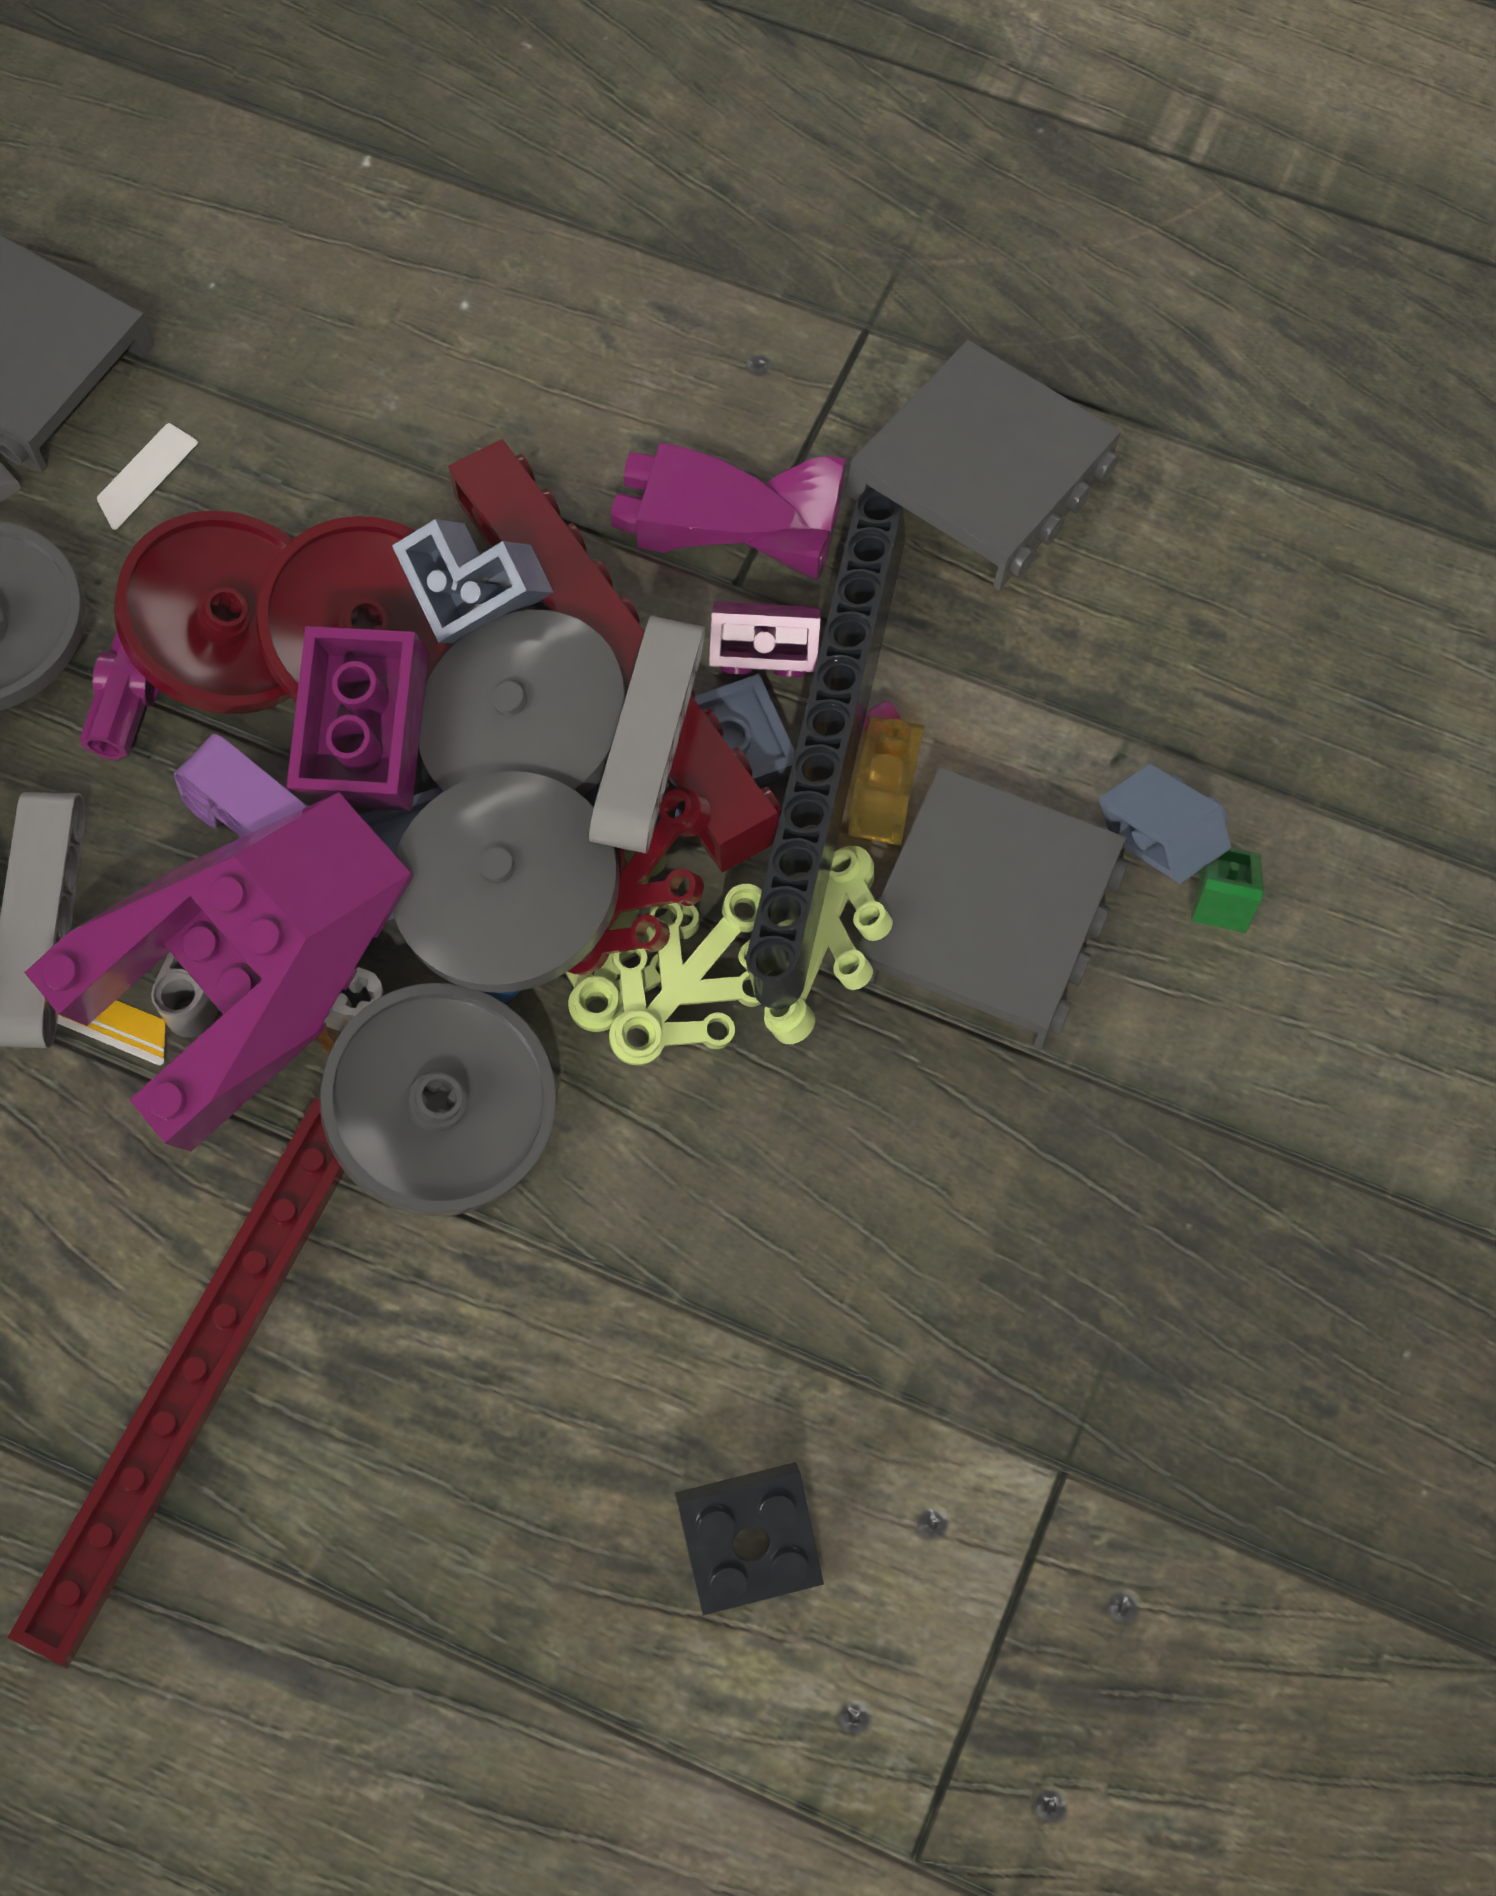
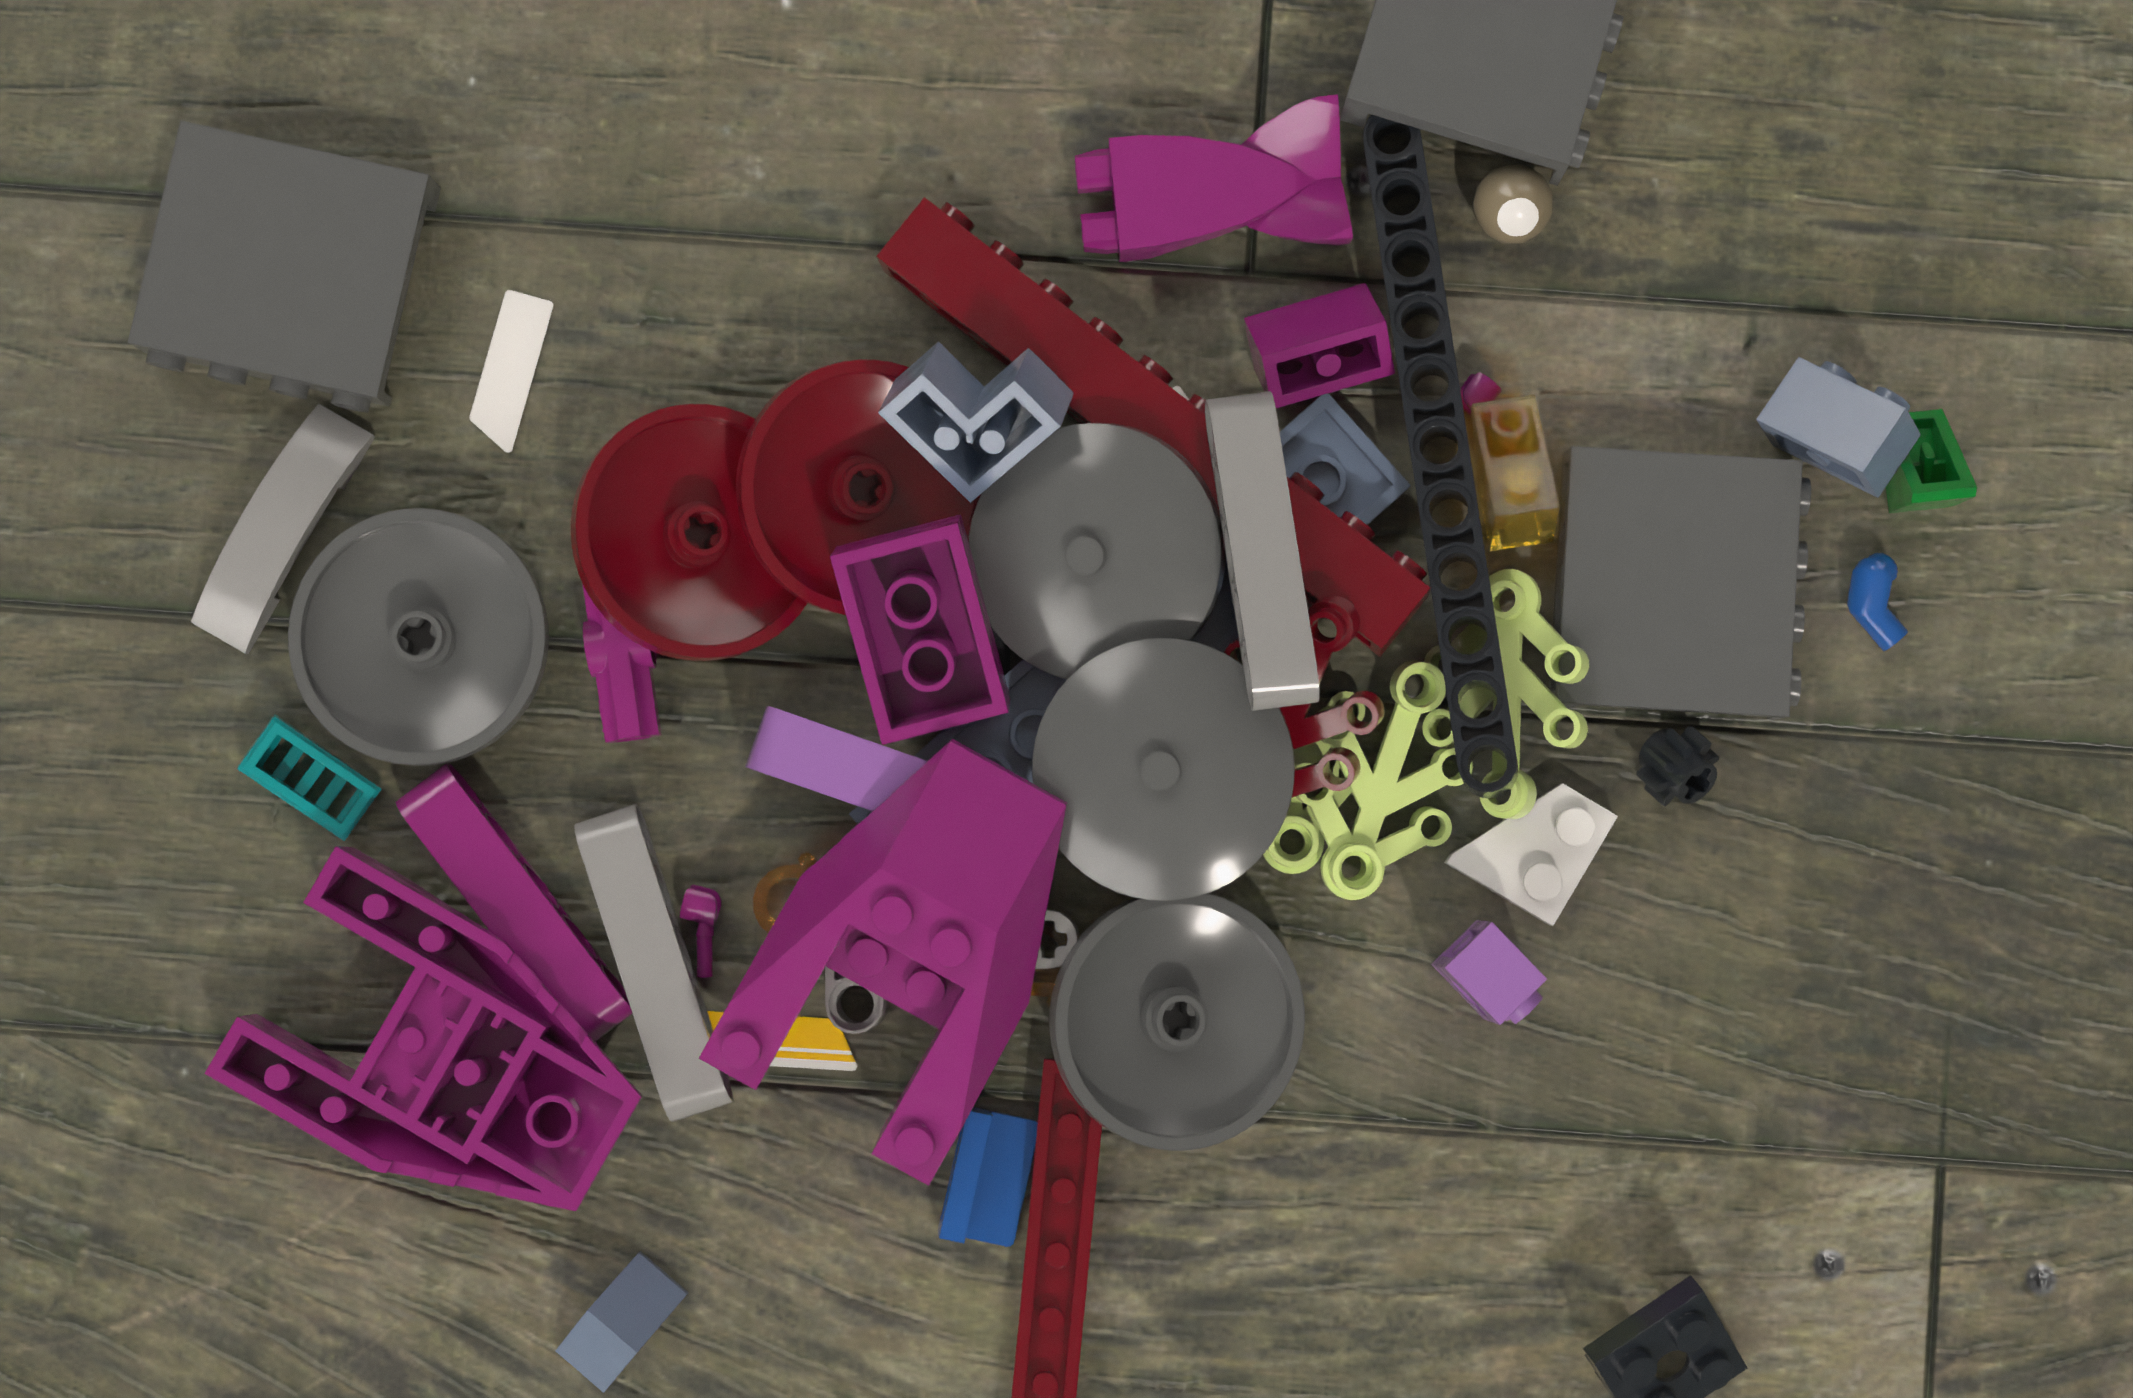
camera: 15 degrees left, 20 degrees up
none -> magenta hand [680,884,722,978]
none -> blue panel [937,1107,1038,1247]
none -> medium lavender brick [1431,920,1547,1025]
none -> white wing [1444,783,1618,926]
none -> dark tan piece [1473,164,1553,244]
none -> black gear [1636,725,1719,807]
none -> blue arm [1847,553,1908,652]

